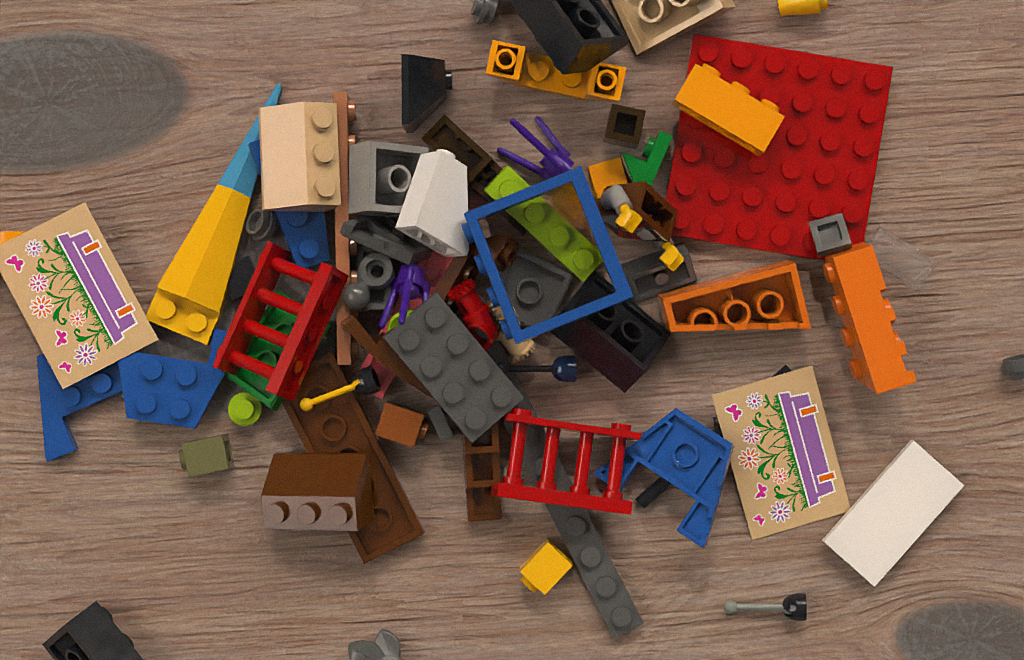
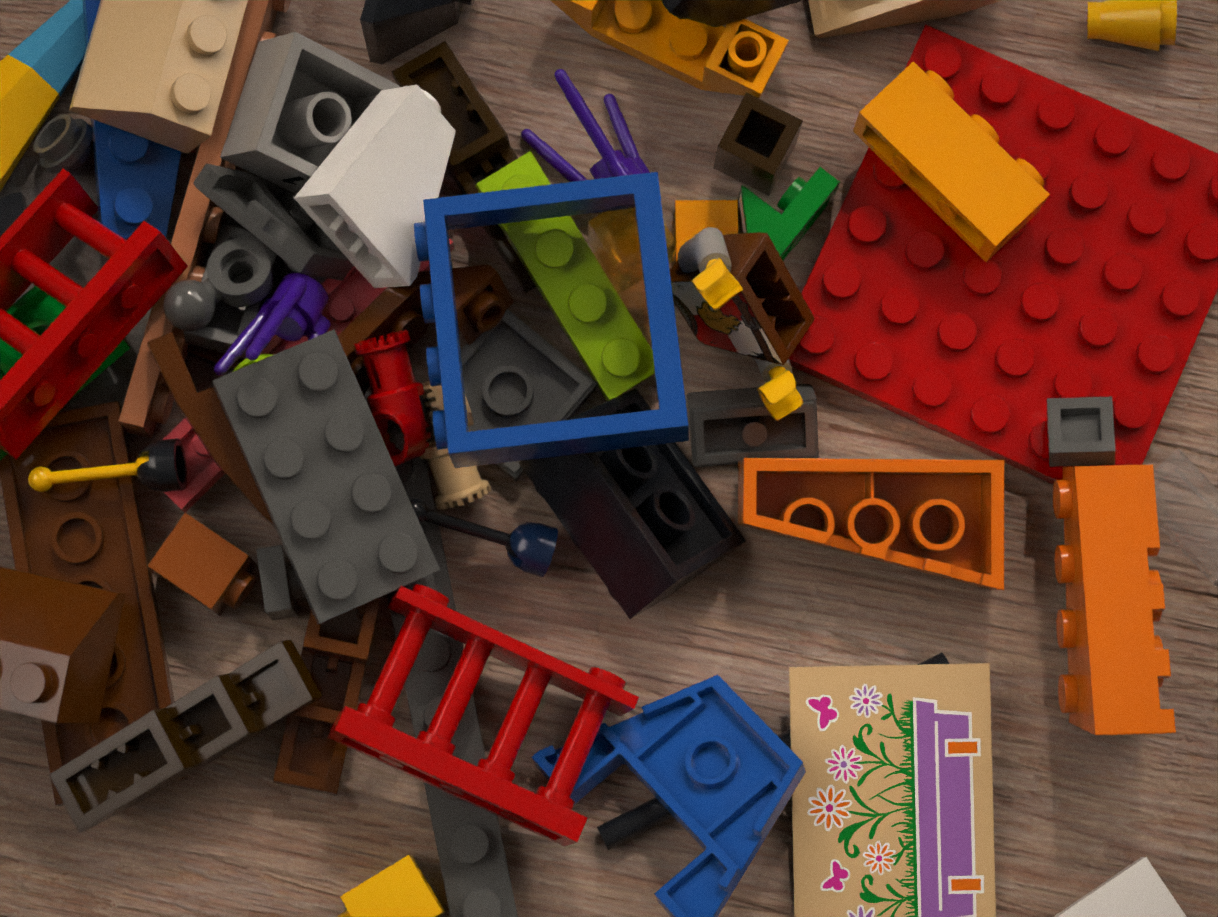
camera: 15 degrees right, 10 degrees down
none -> dark brown slope [49,640,322,833]

